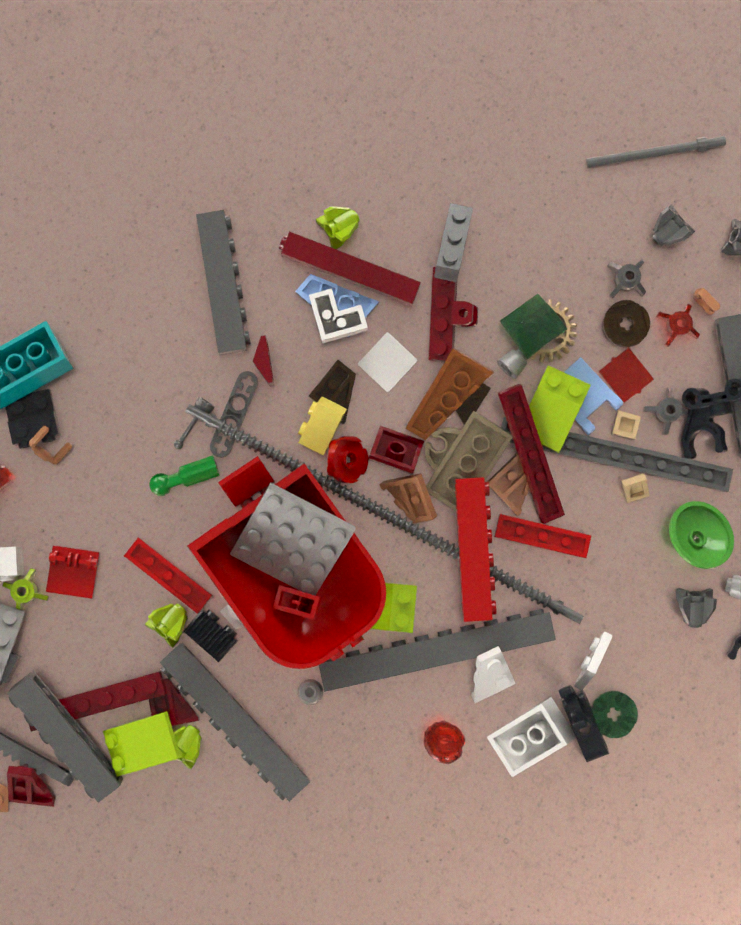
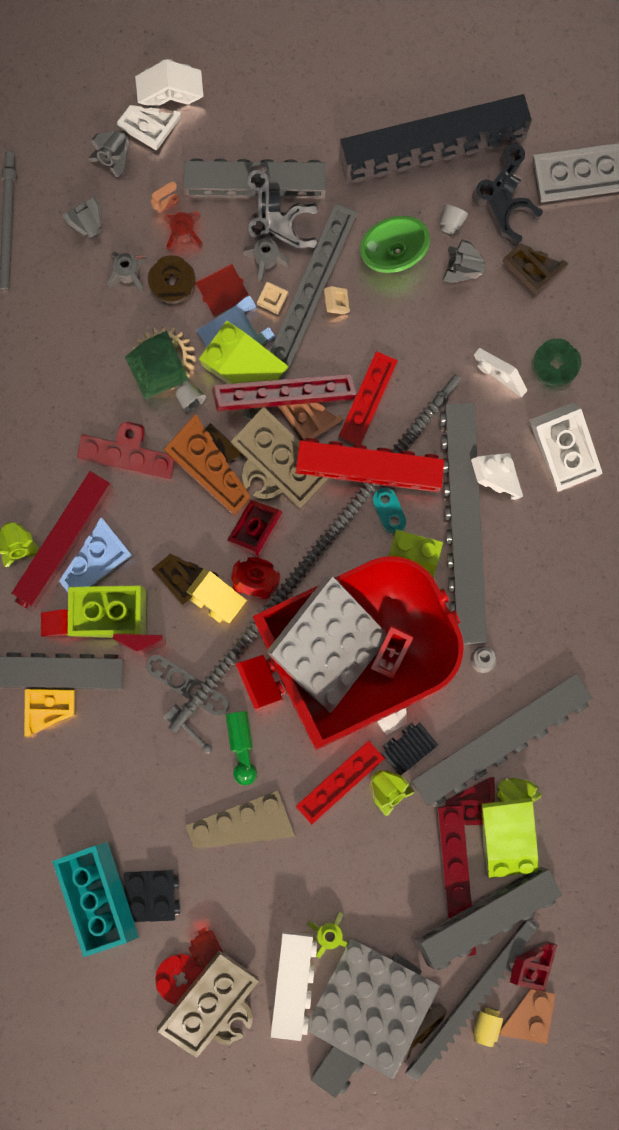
camera: 80 degrees left, 5 degrees down
nougat piece [29,426,72,465] -> none
red hinge [46,546,99,599] -> none
white brick [309,288,368,343] -> none
white sticker [358,332,417,392] -> none
nougat wing [379,473,437,524] -> none
clear red hair [424,720,465,764] -> none
brick [434,203,473,282] -> none
black piece [558,685,609,763] -> none
none -> yellow wing [24,688,75,736]
none -> red slope [41,609,68,637]
none -> lime slope [68,586,146,638]
none -> dark tan wing [186,790,295,849]
none -> teal plate [373,488,406,535]
none -> dark brown wing [503,243,568,294]

